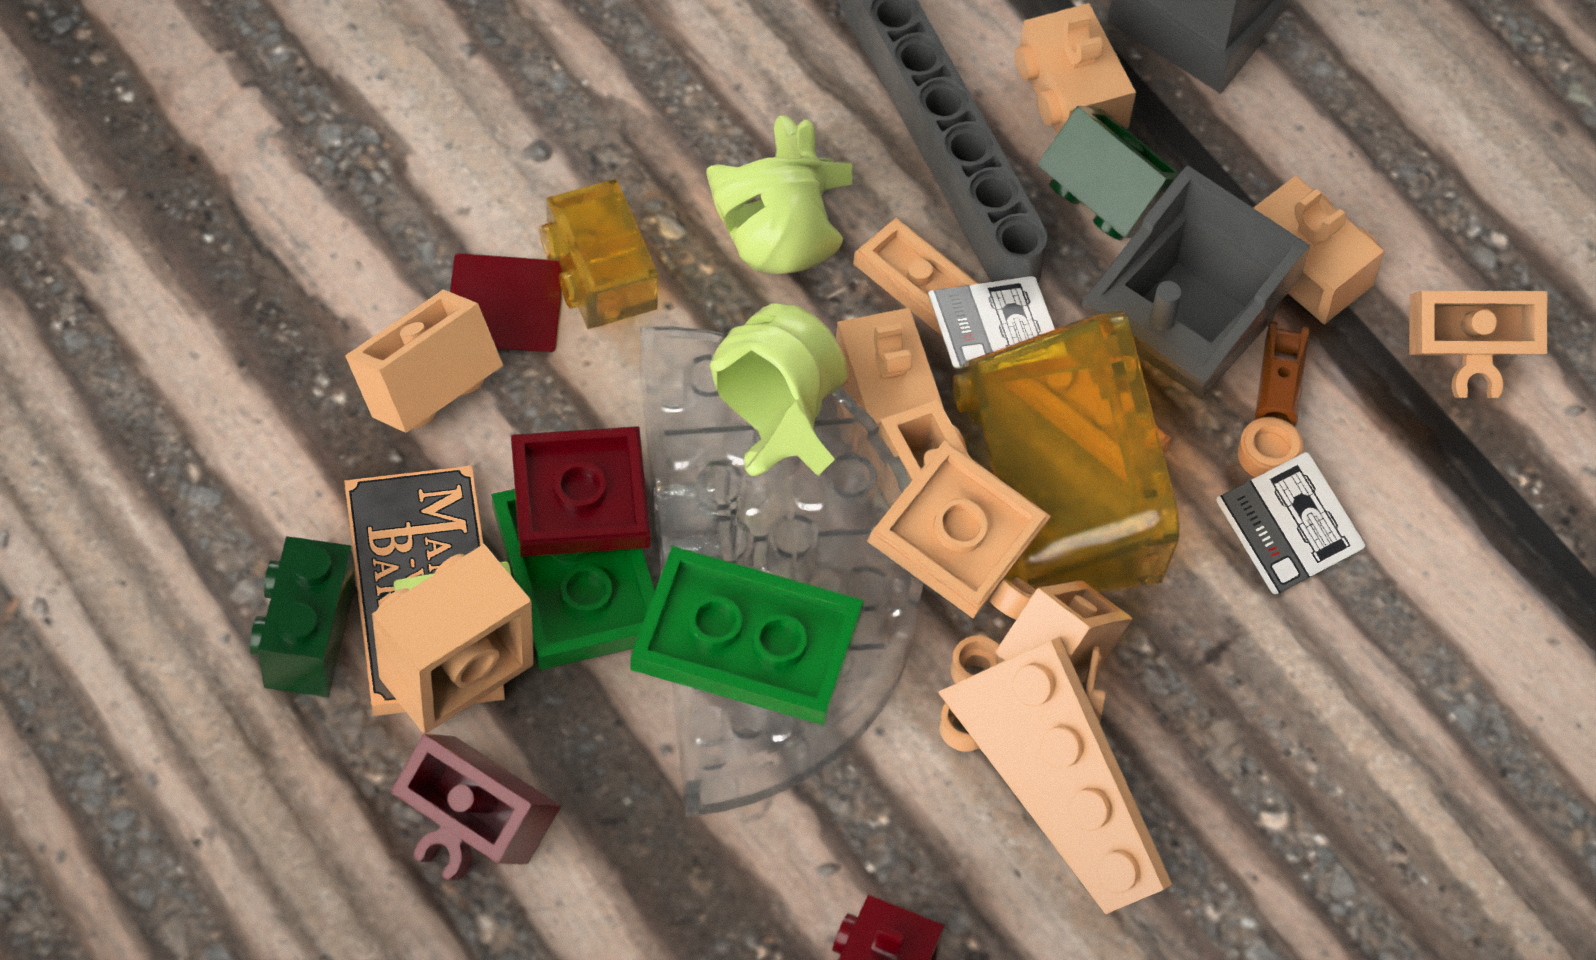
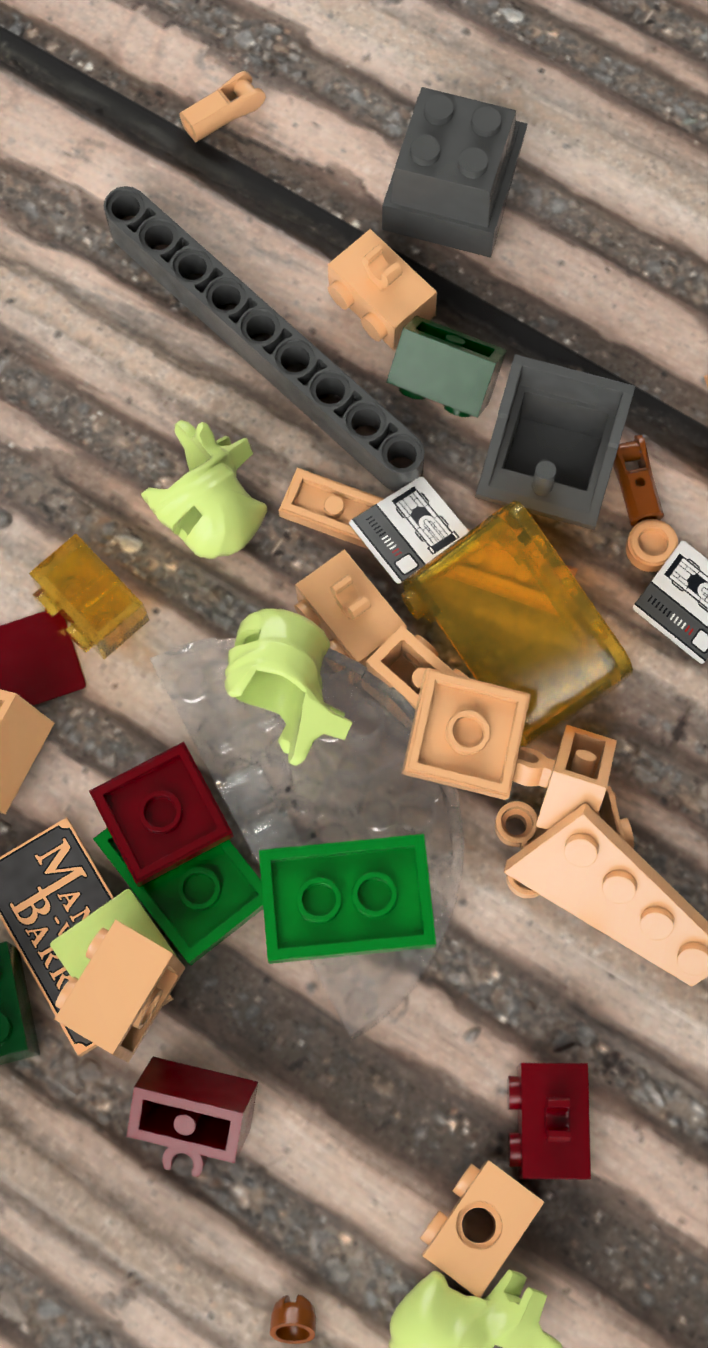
camera: 15 degrees left, 15 degrees up
light nougat brick [1254,175,1385,325] -> none

